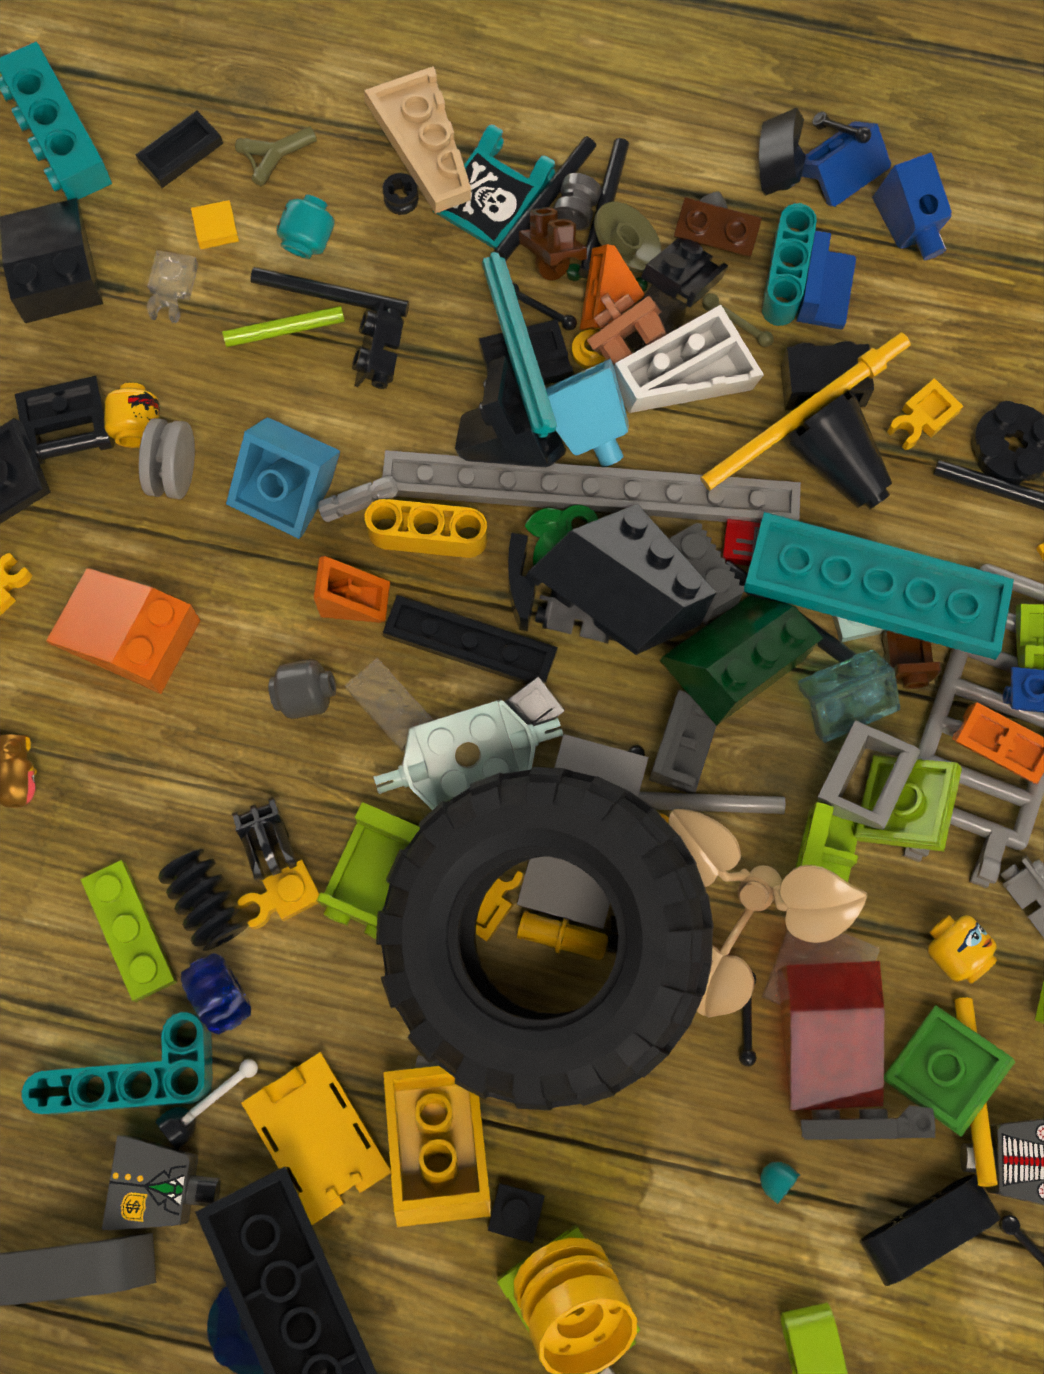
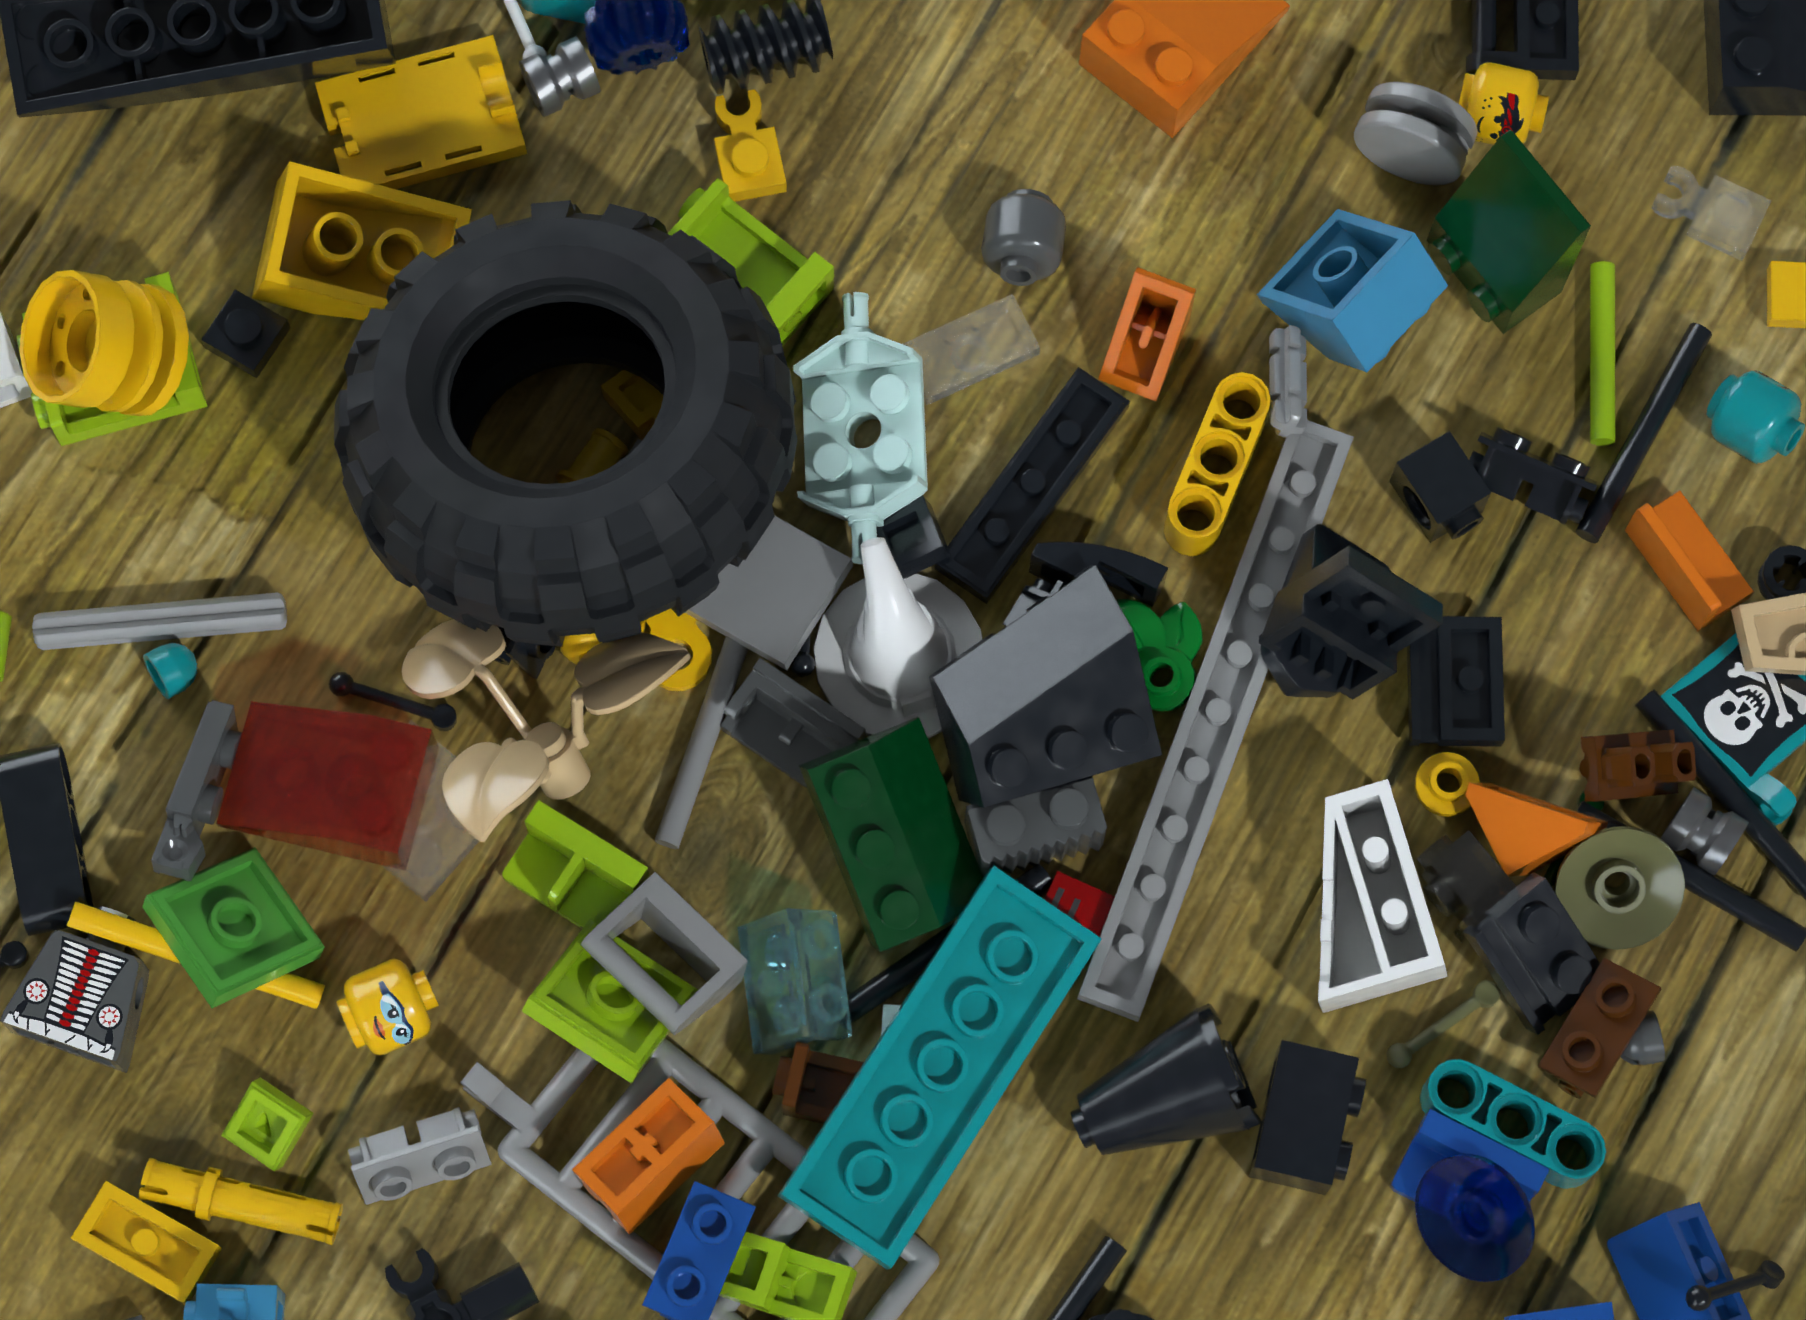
camera: 105 degrees right, 0 degrees up
black arm [232,797,297,882] -> none
teal axle [482,252,557,438] -> none
black hinge [513,283,577,331] -> none
medium azure torso [546,358,629,467] -> none
nougat hips [587,293,667,365] -> none
yellow bar [700,332,911,491] -> none
black slope [759,107,806,196] -> none
yellow plate [887,378,964,450] -> none
none -> light grey axle [32,592,287,650]
none -> flat silver wheel [519,36,601,117]
none -> white piece [814,537,982,739]
none -> black brick [1389,431,1491,543]
none -> clear blue dish [1415,1154,1535,1282]
none -> dark green slope [1427,129,1591,334]
none -> orange panel [1625,490,1754,631]

